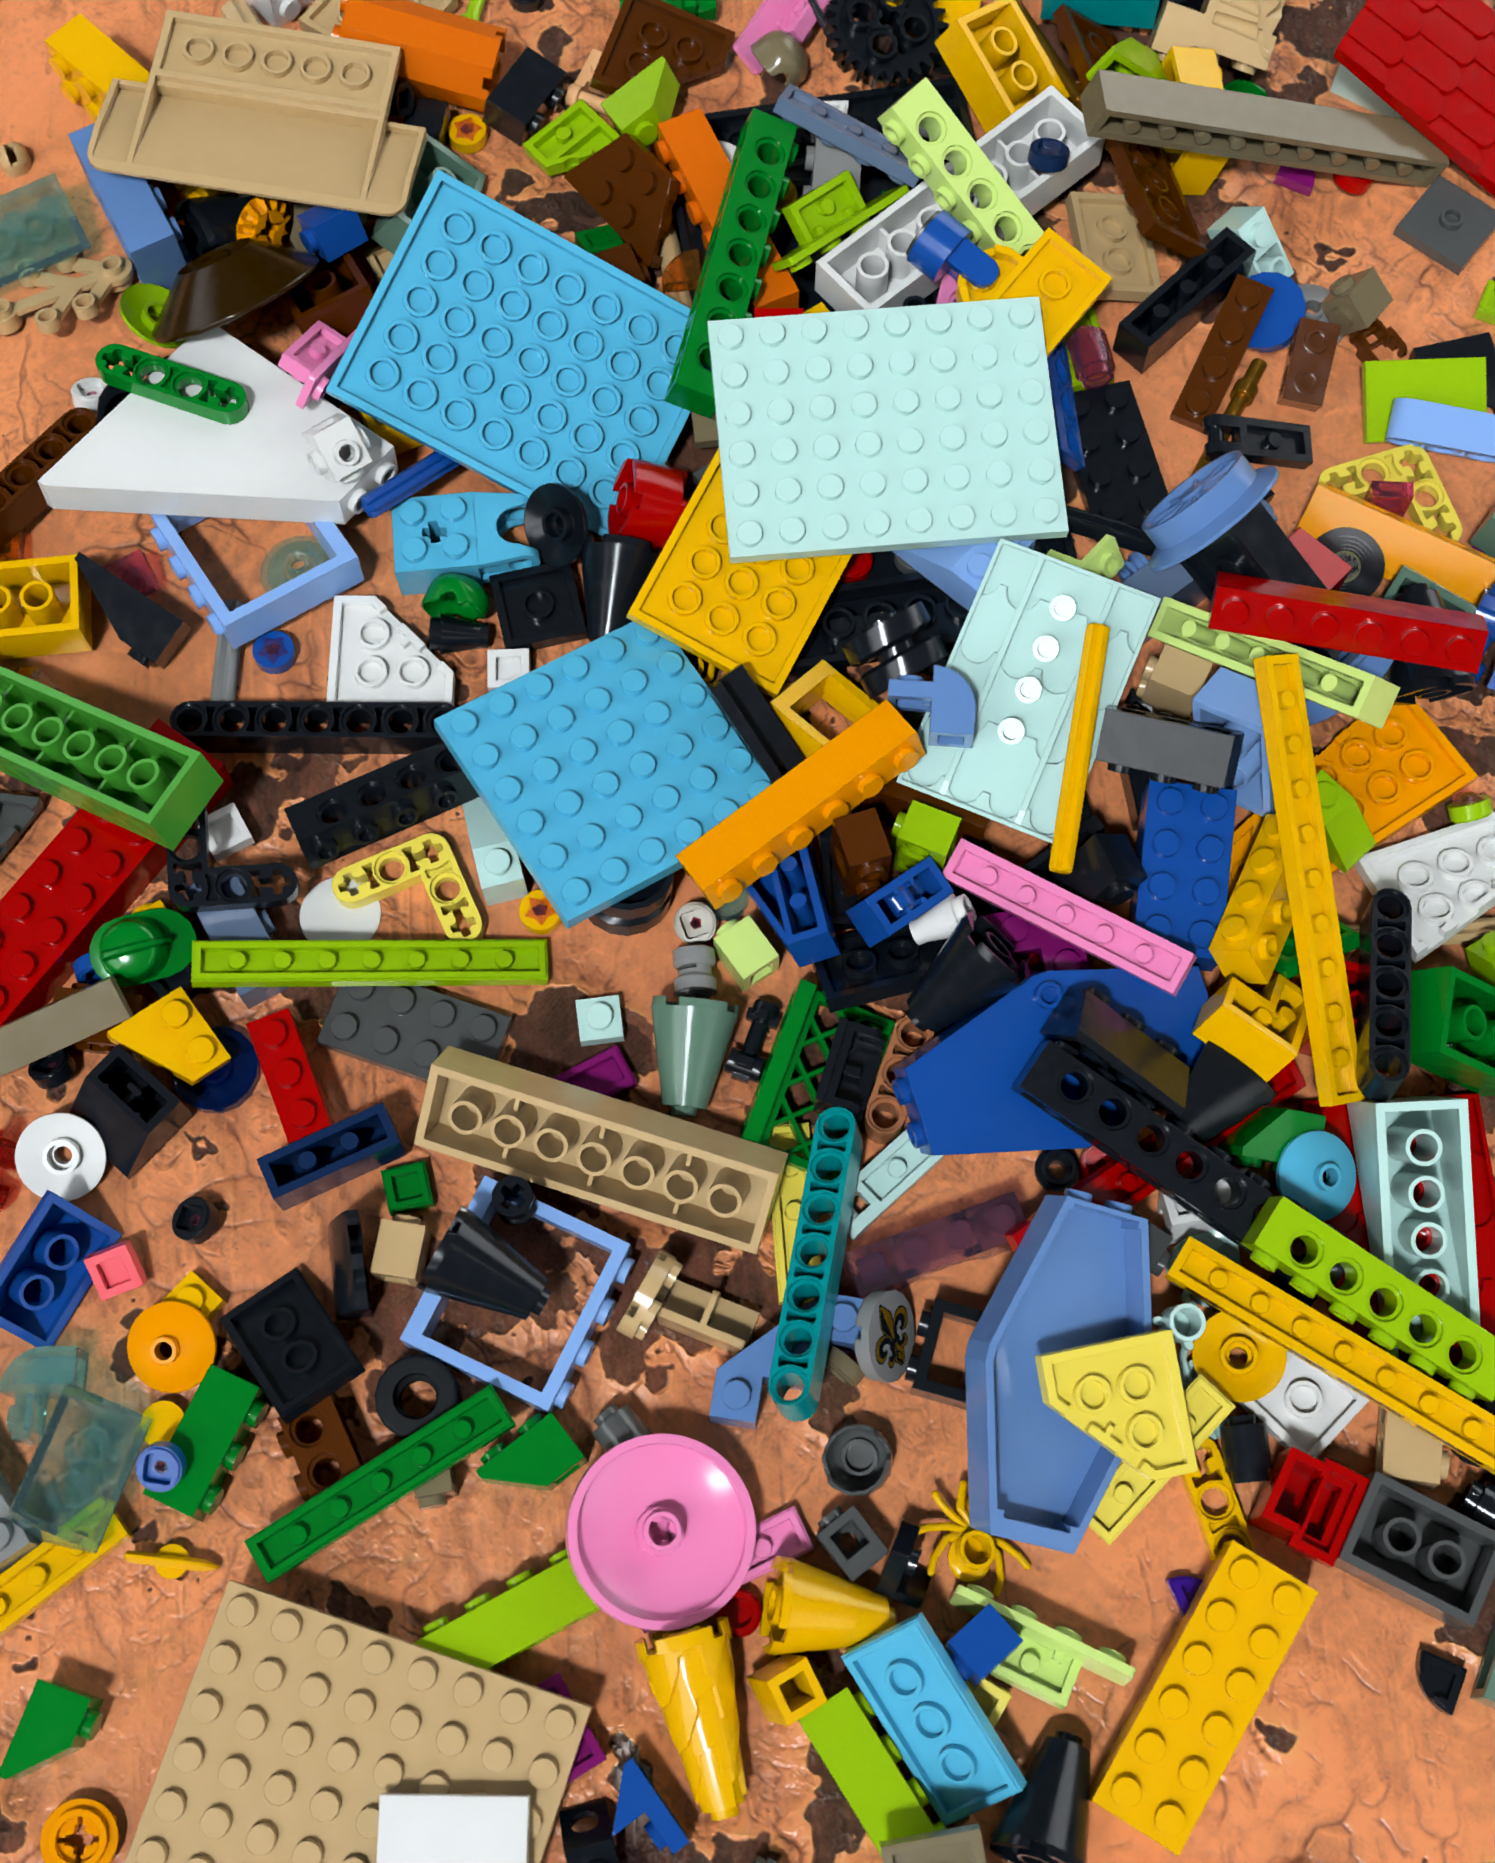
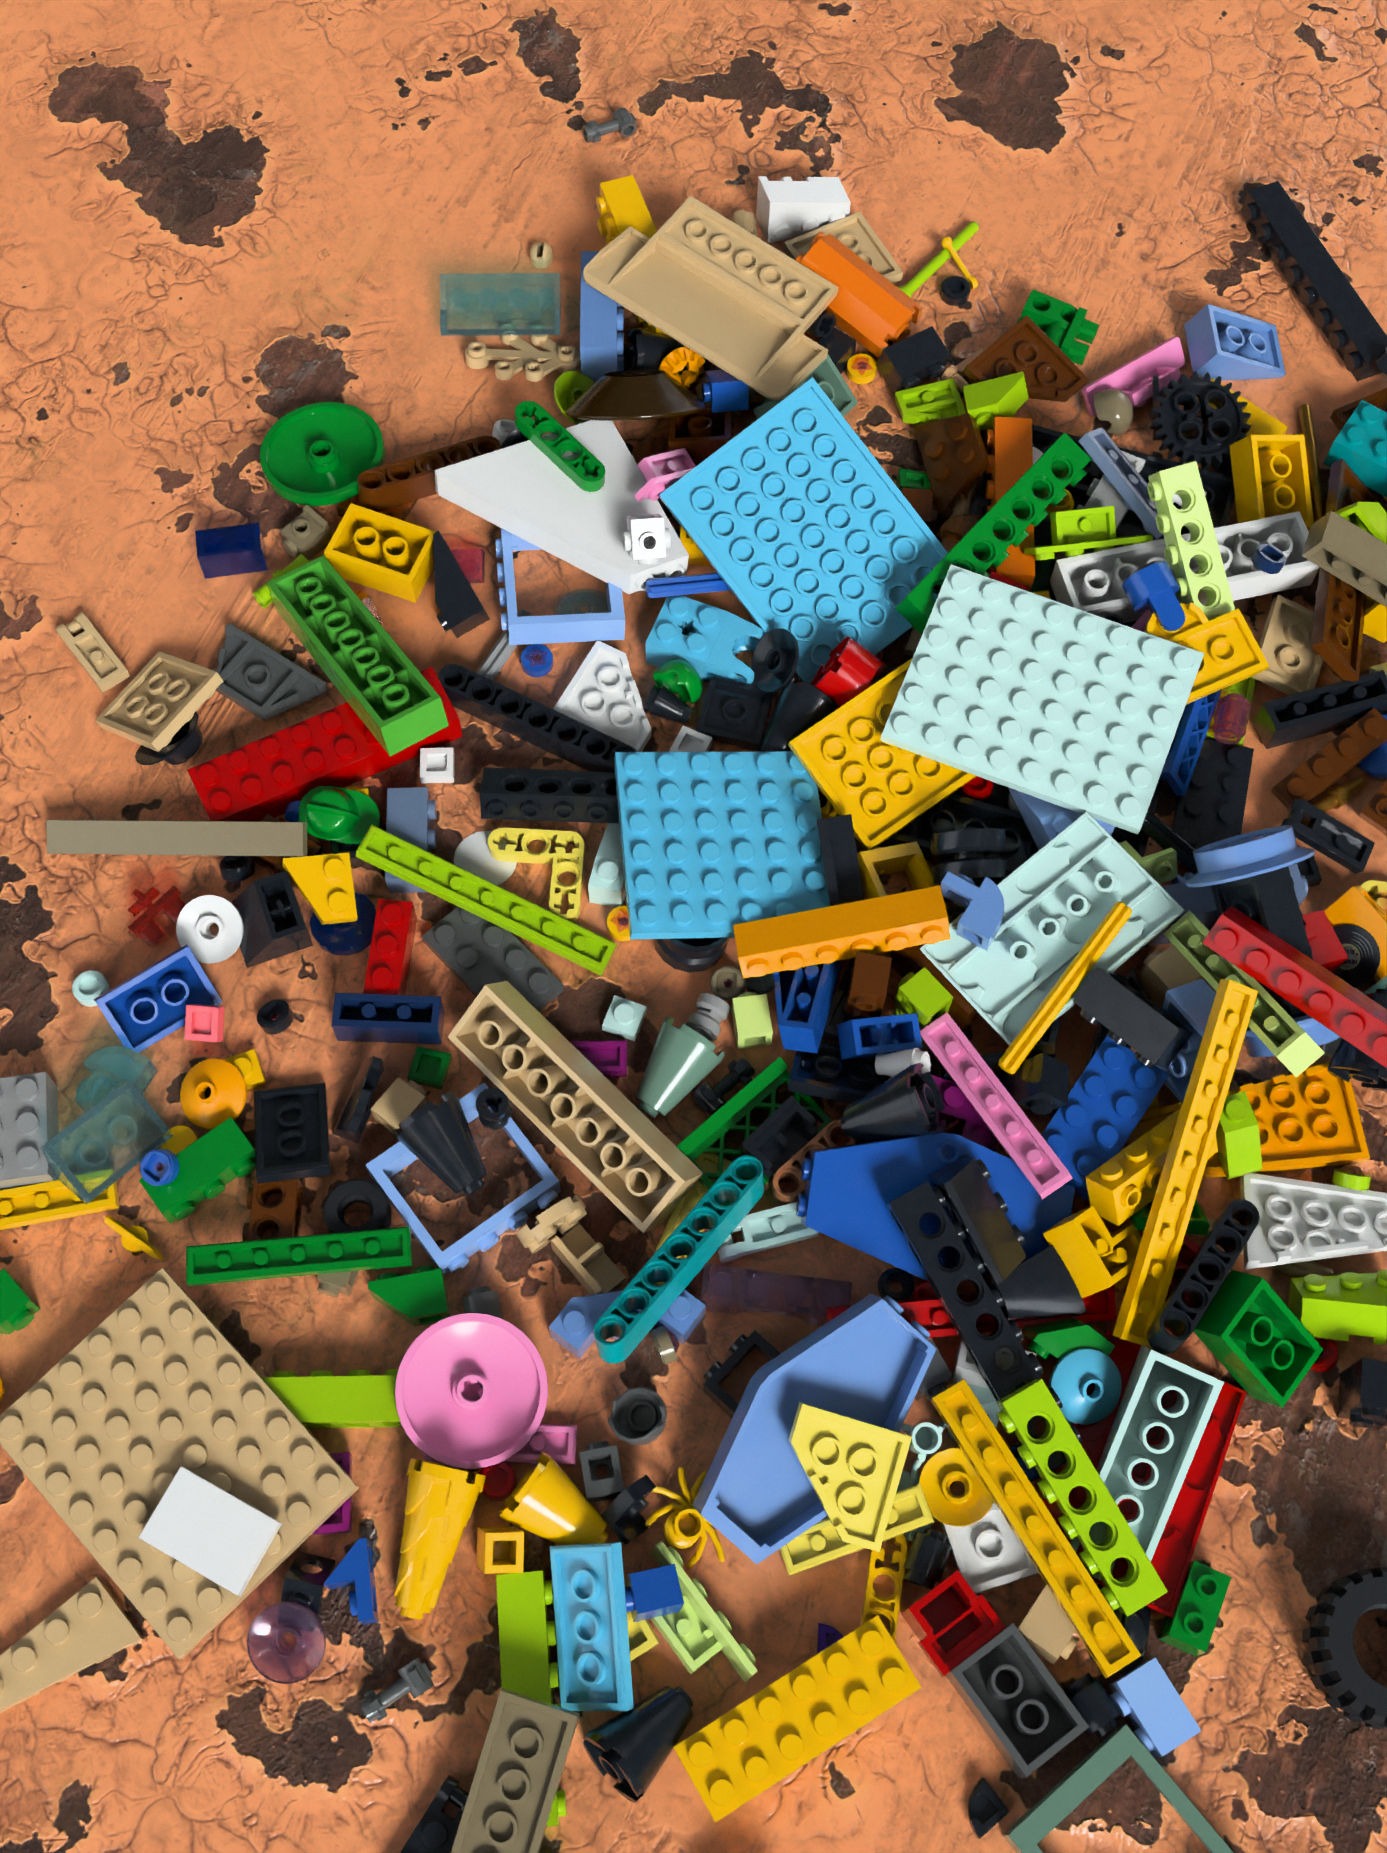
camera: 25 degrees right, 5 degrees down
black beam [166,806,299,913] -> none
light grey tile [854,1289,915,1383] -> none

